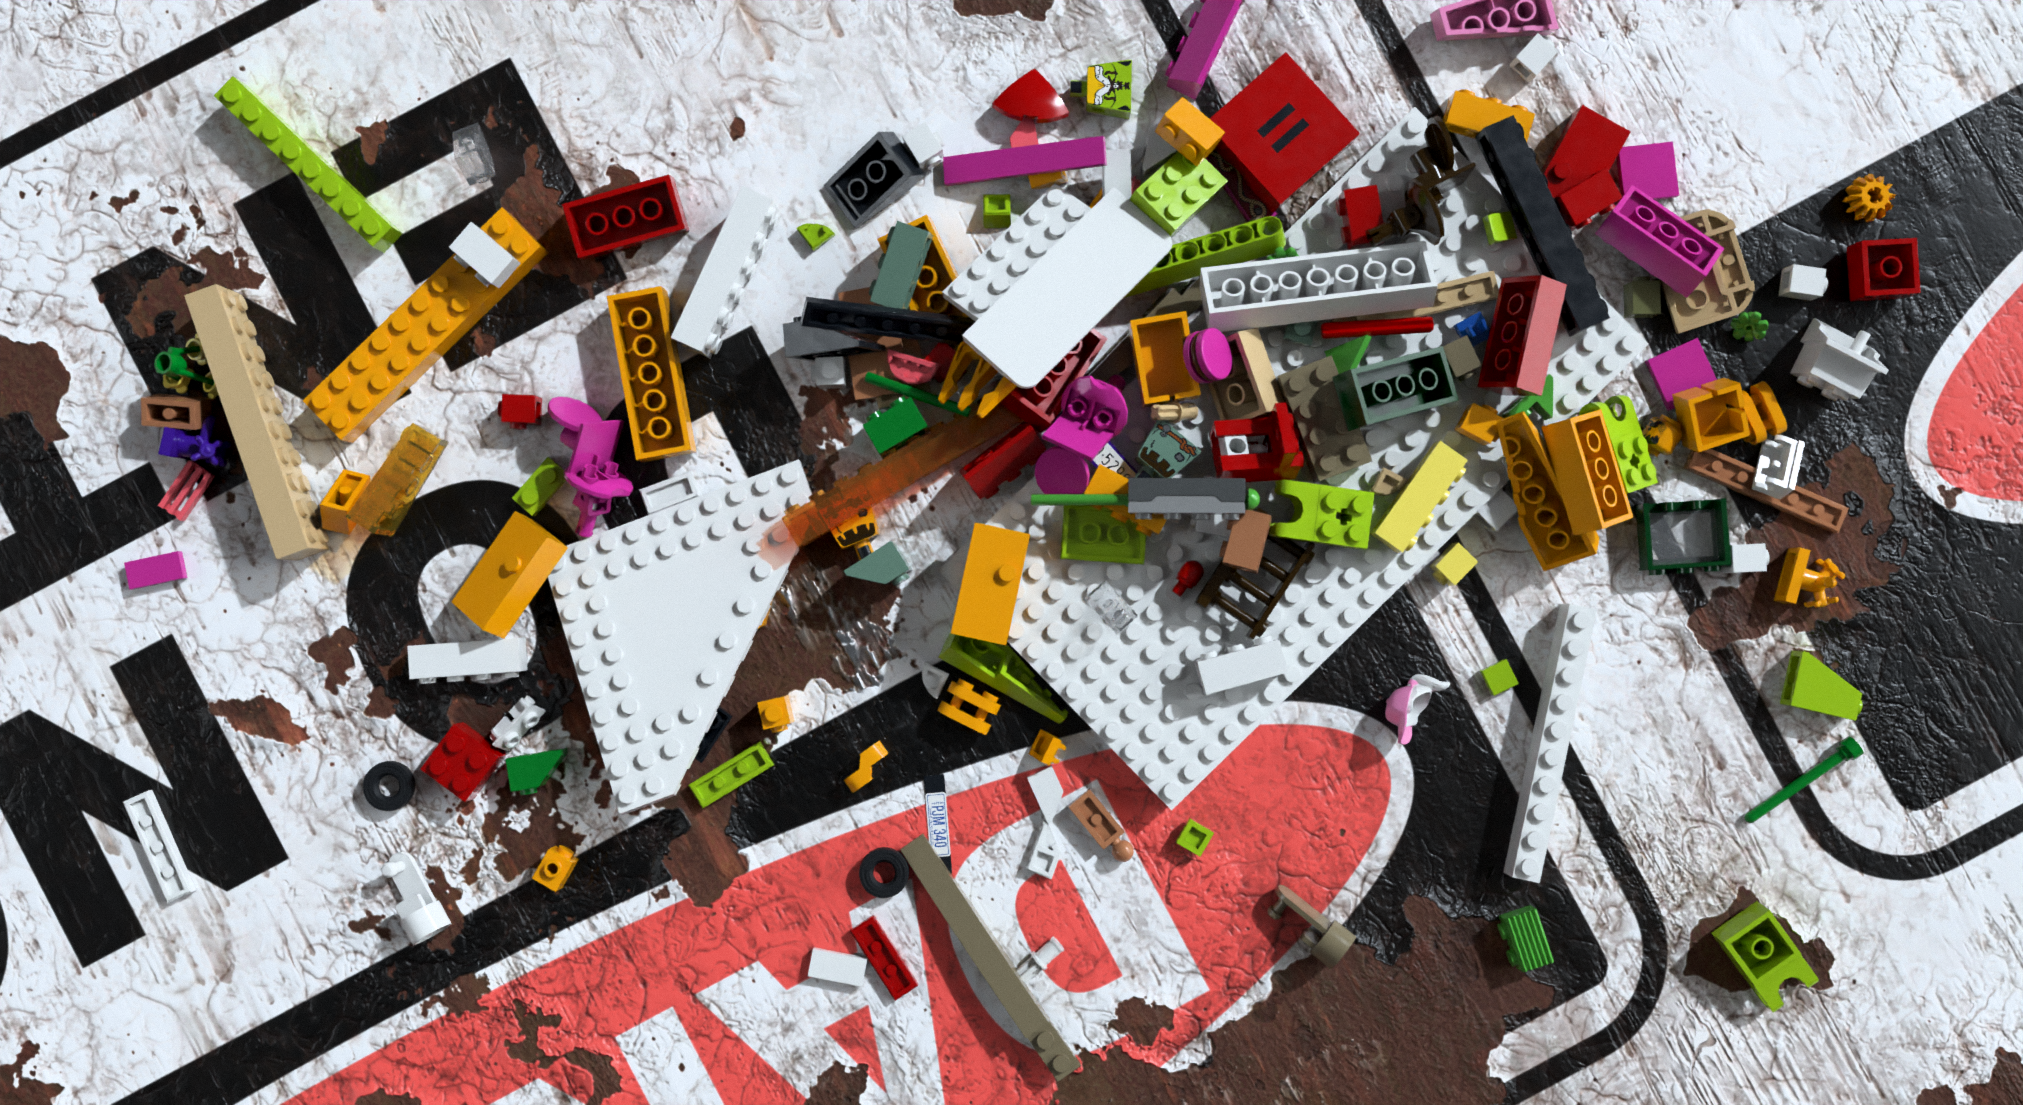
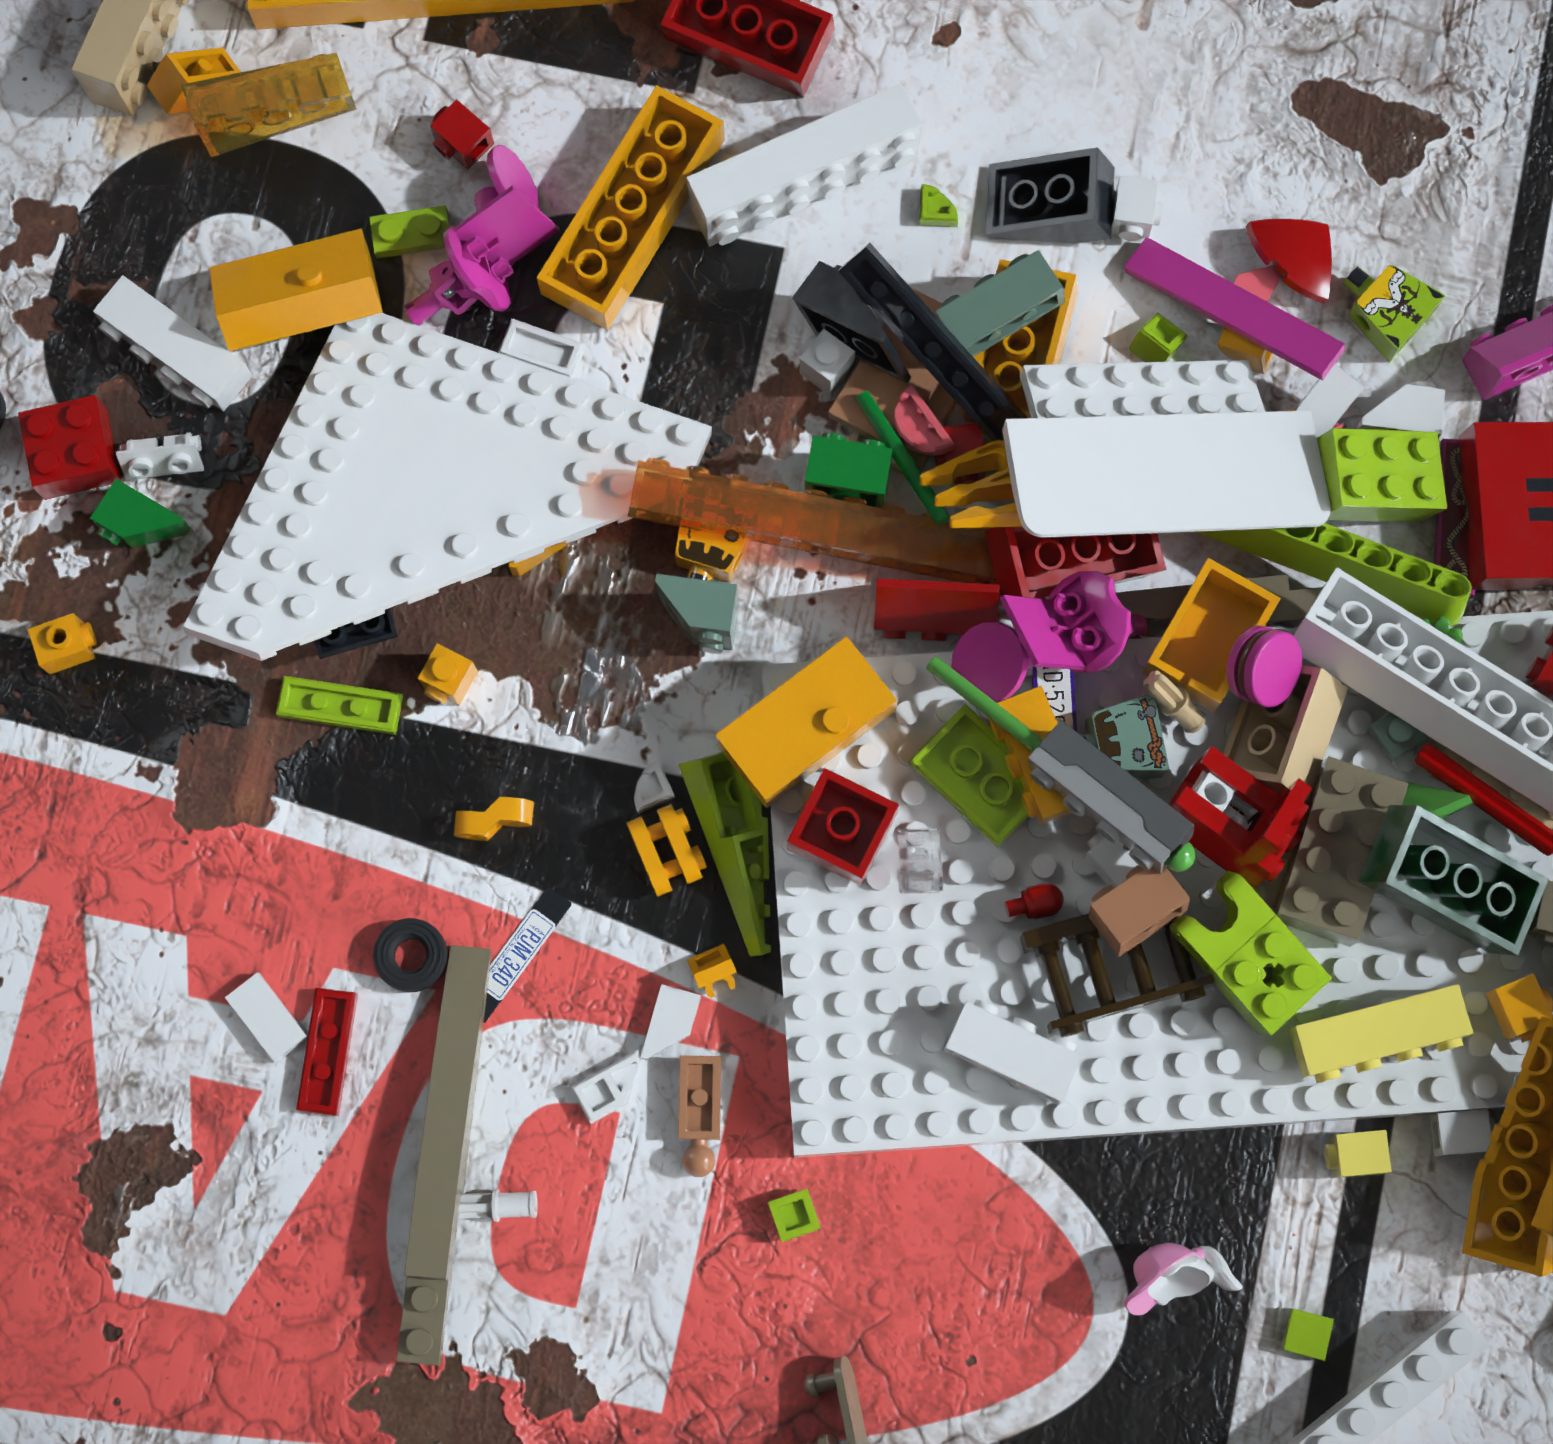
camera: 40 degrees right, 10 degrees down
light orange brick [1154,97,1225,166] -> none
tan tile [1369,467,1408,496] -> none
none -> red brick [787,768,899,886]

